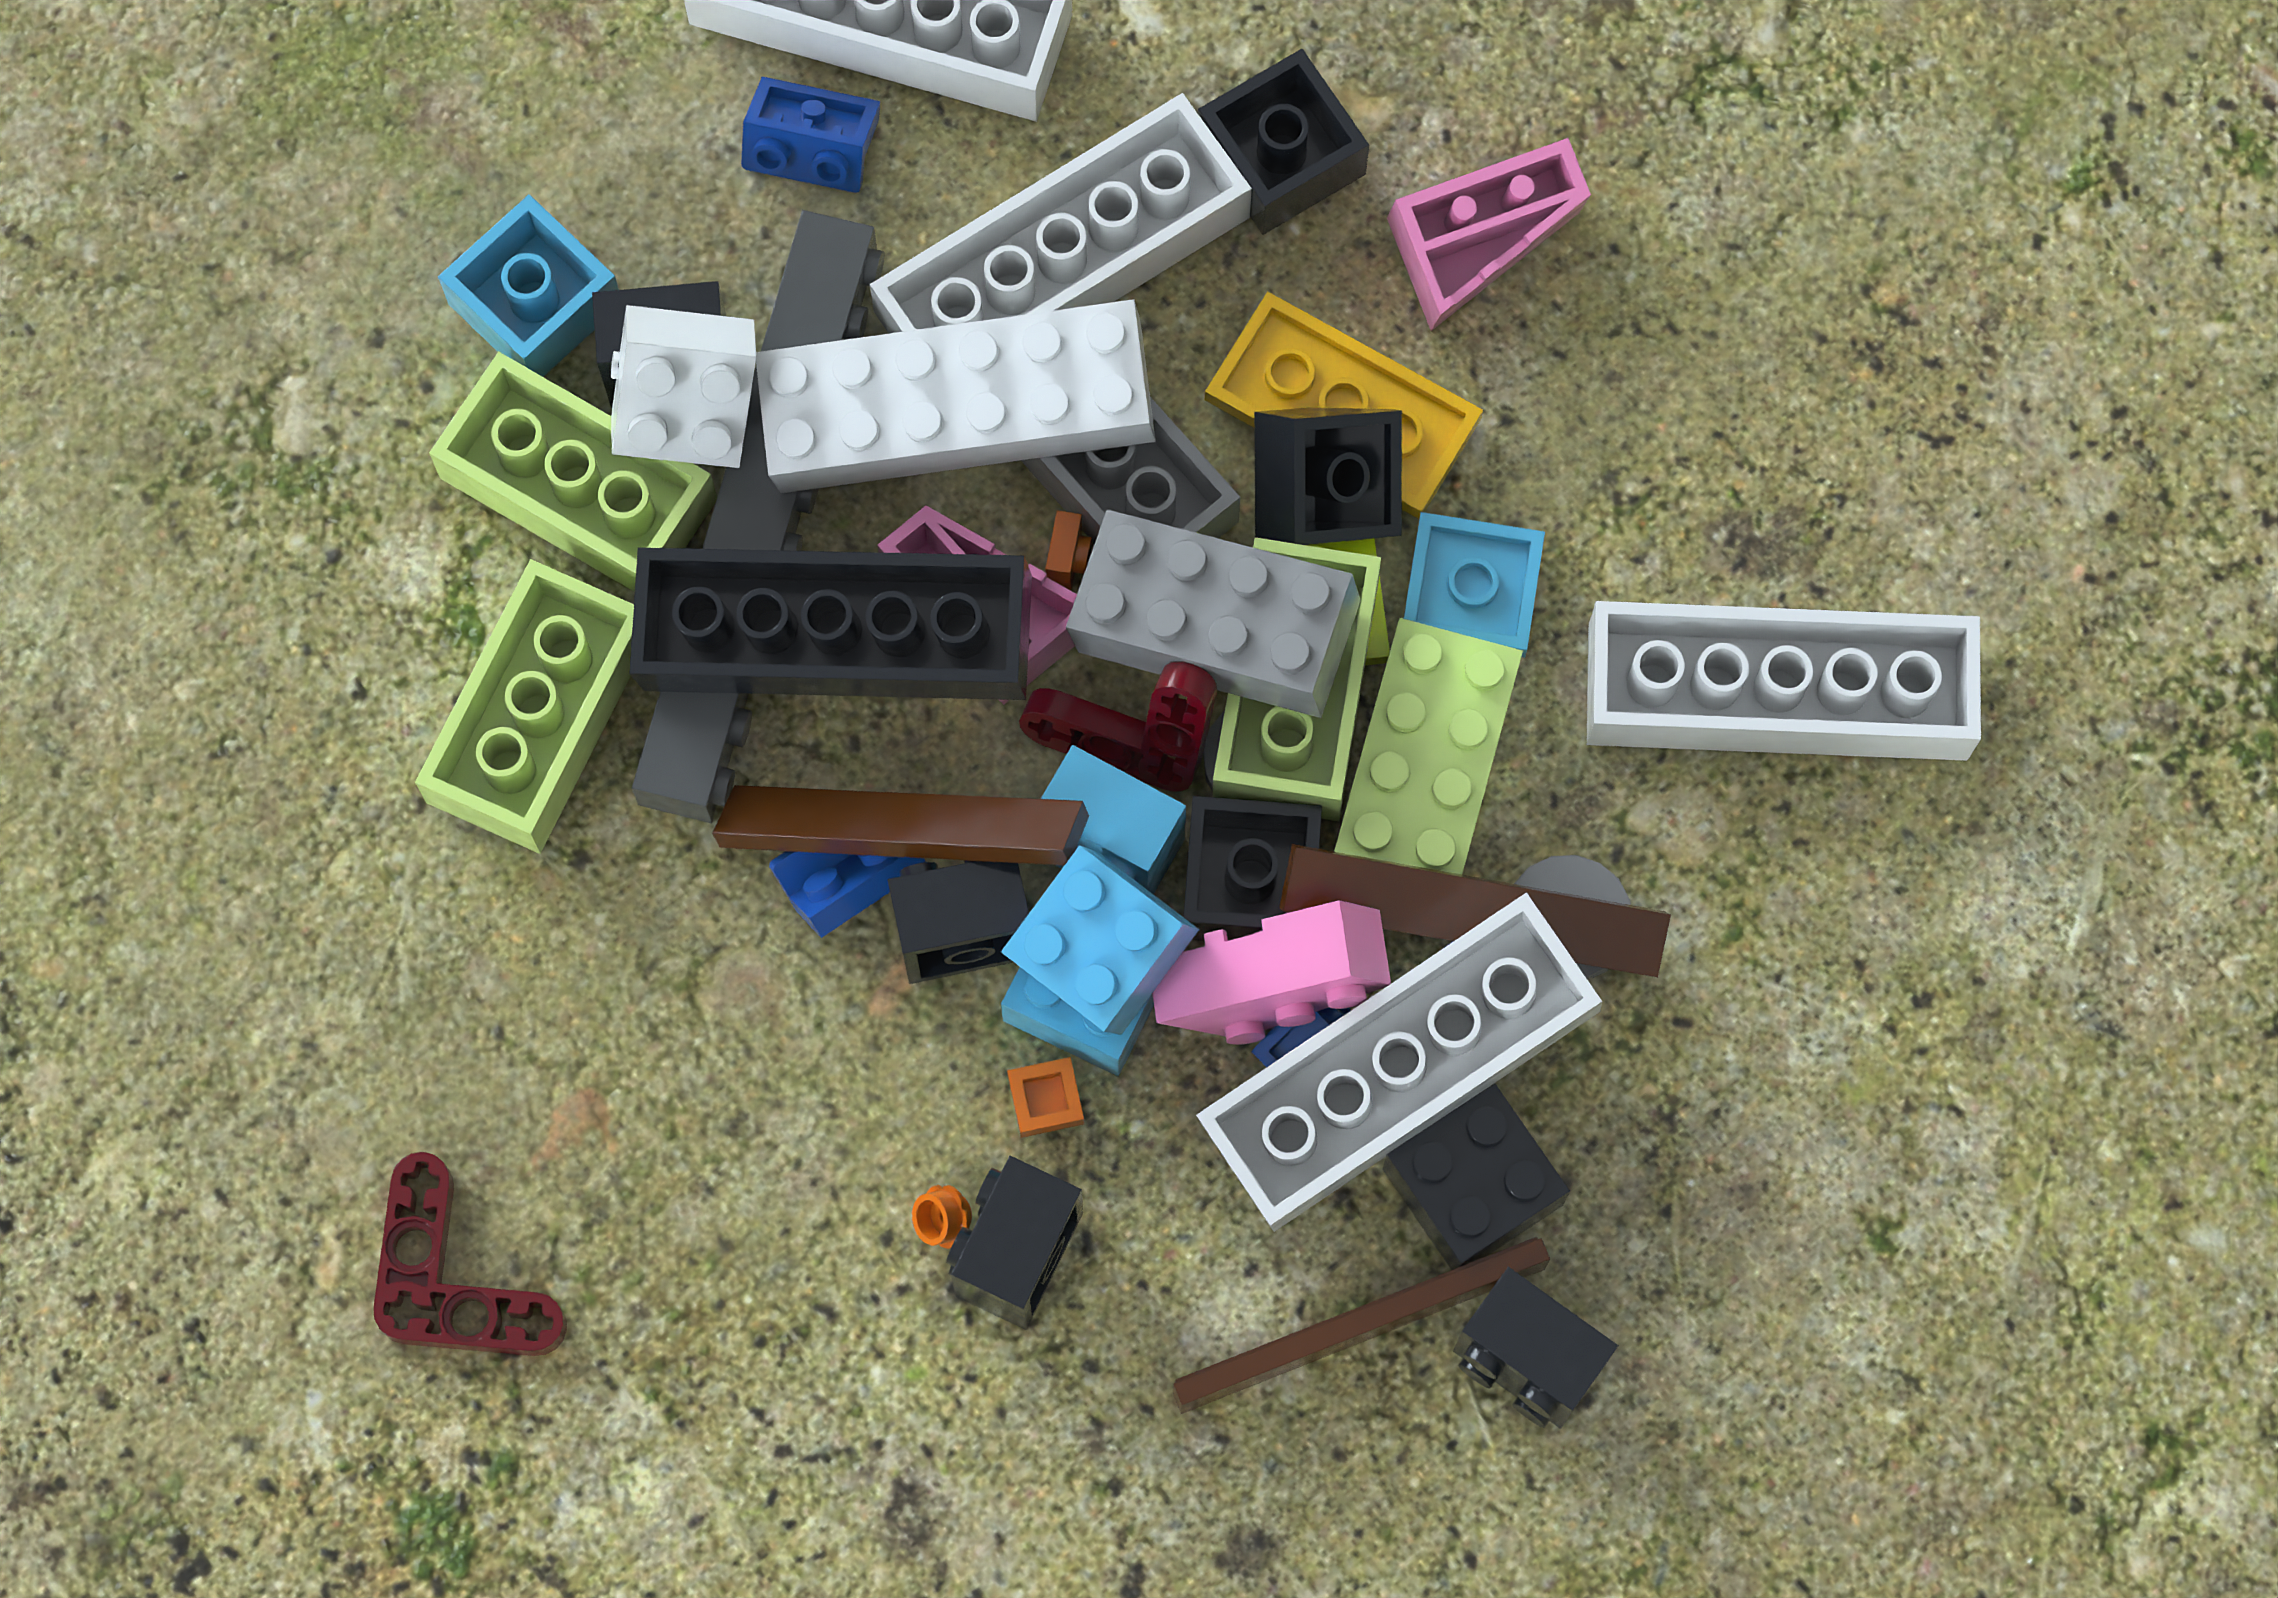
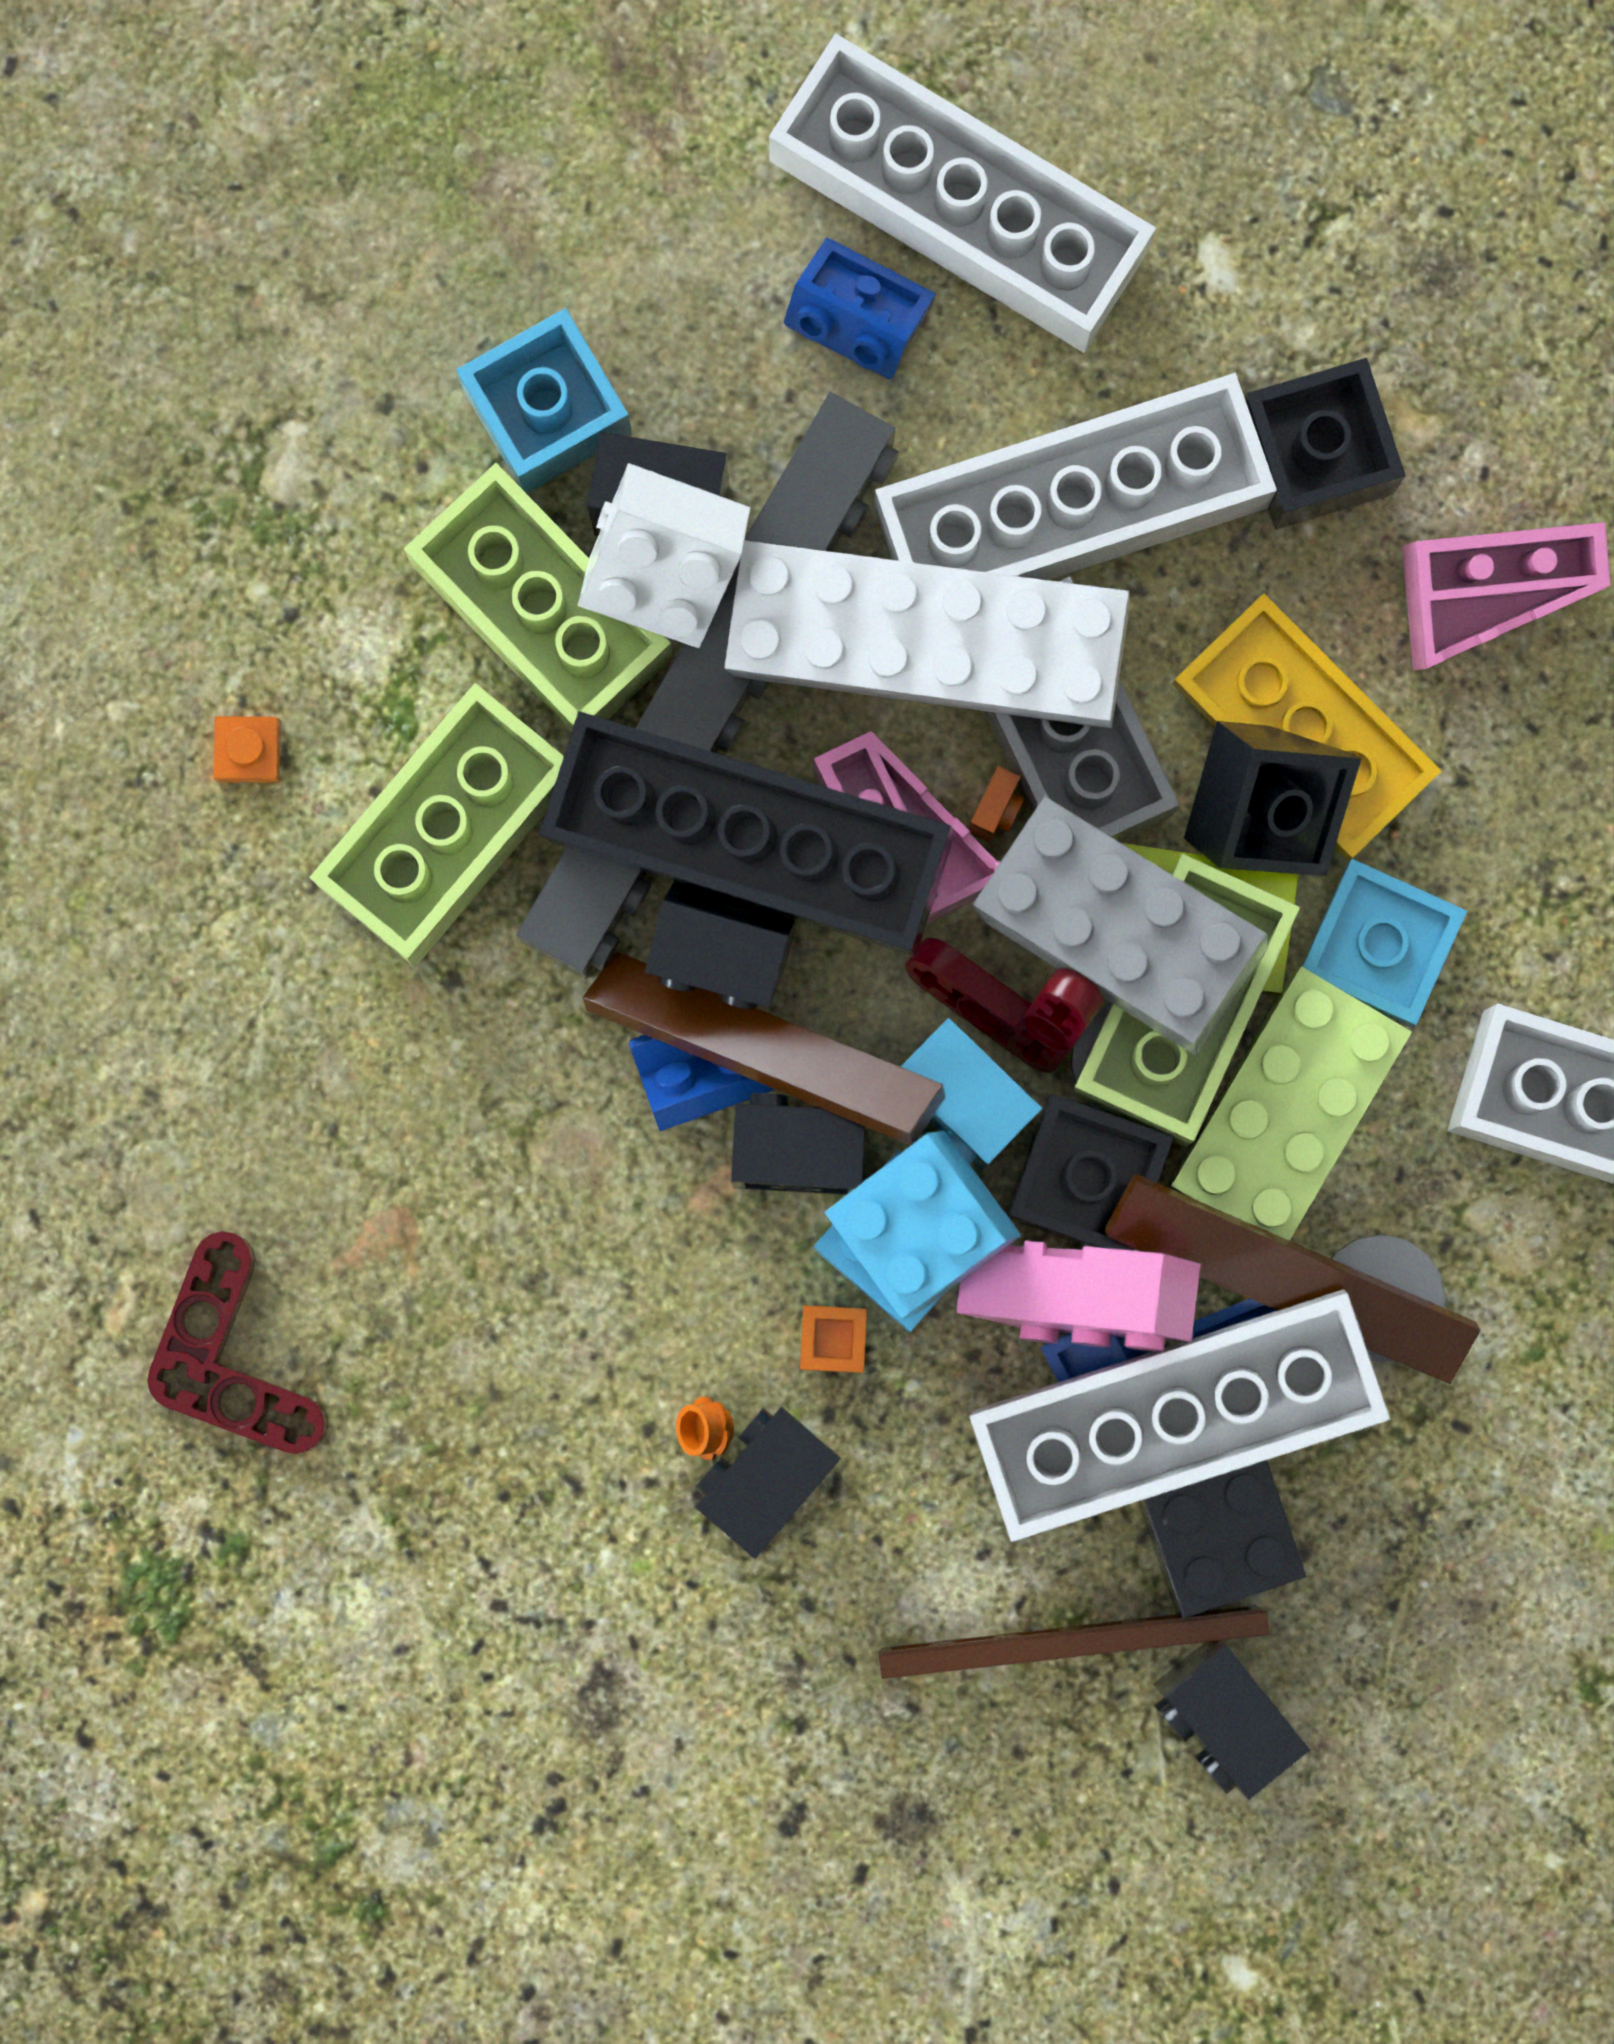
camera: 15 degrees right, 10 degrees up
none -> orange plate [213,716,281,783]
none -> black brick [645,881,798,1009]

